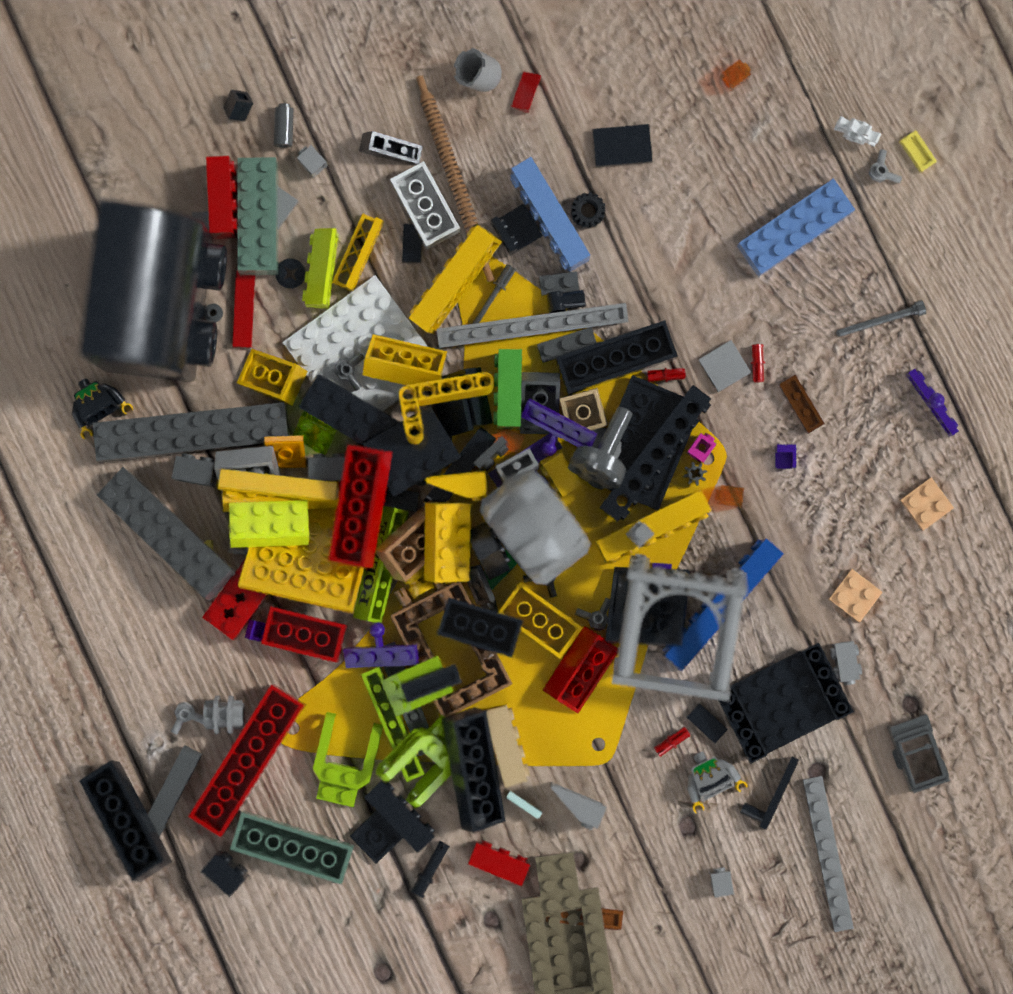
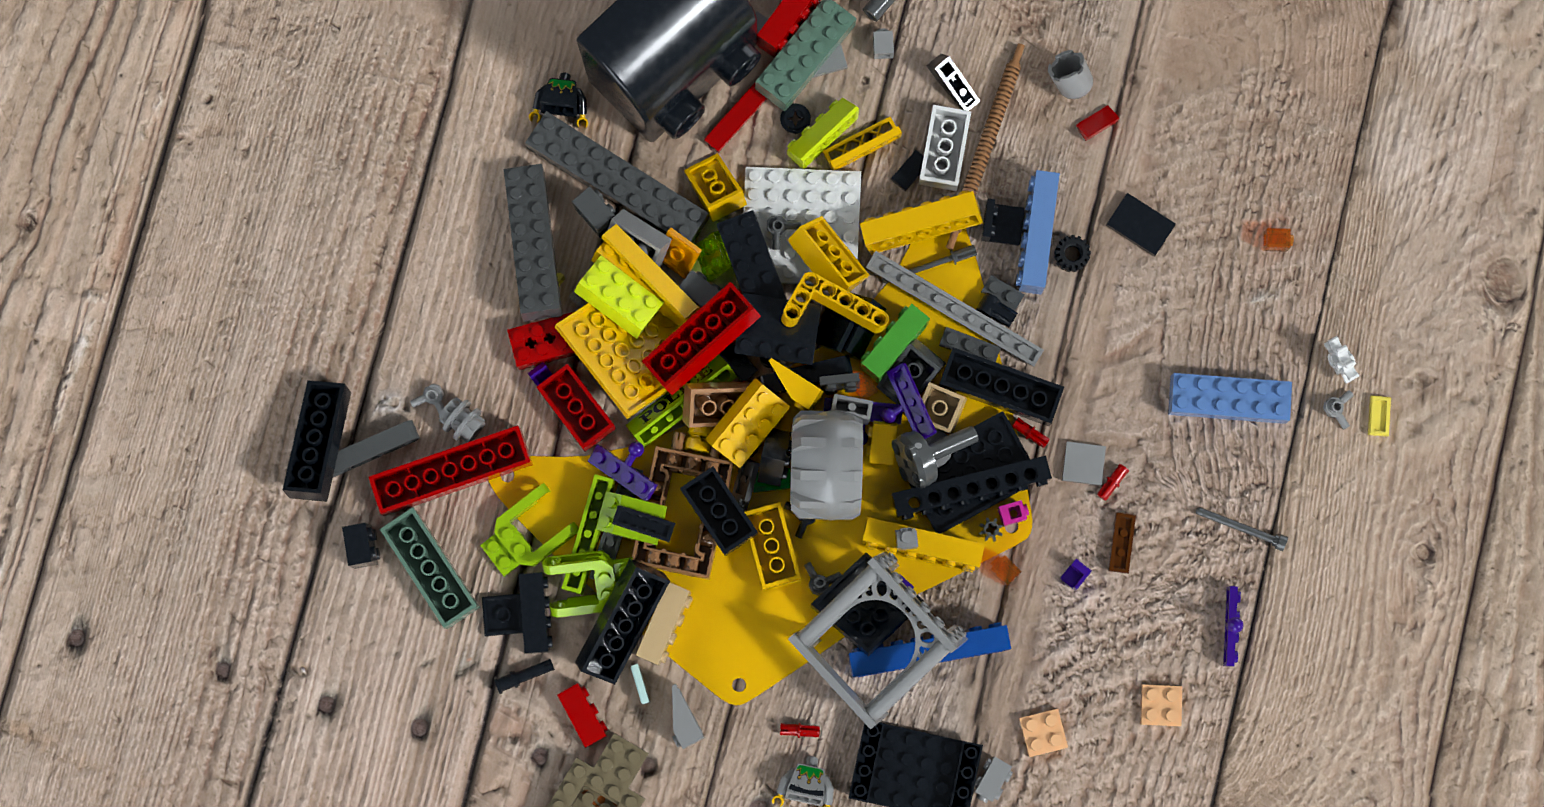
camera: 45 degrees right, 5 degrees down
dark grey plate [204,304,223,322] -> none
red slope [542,626,619,713] -> none
black tile [686,703,728,743] -> none

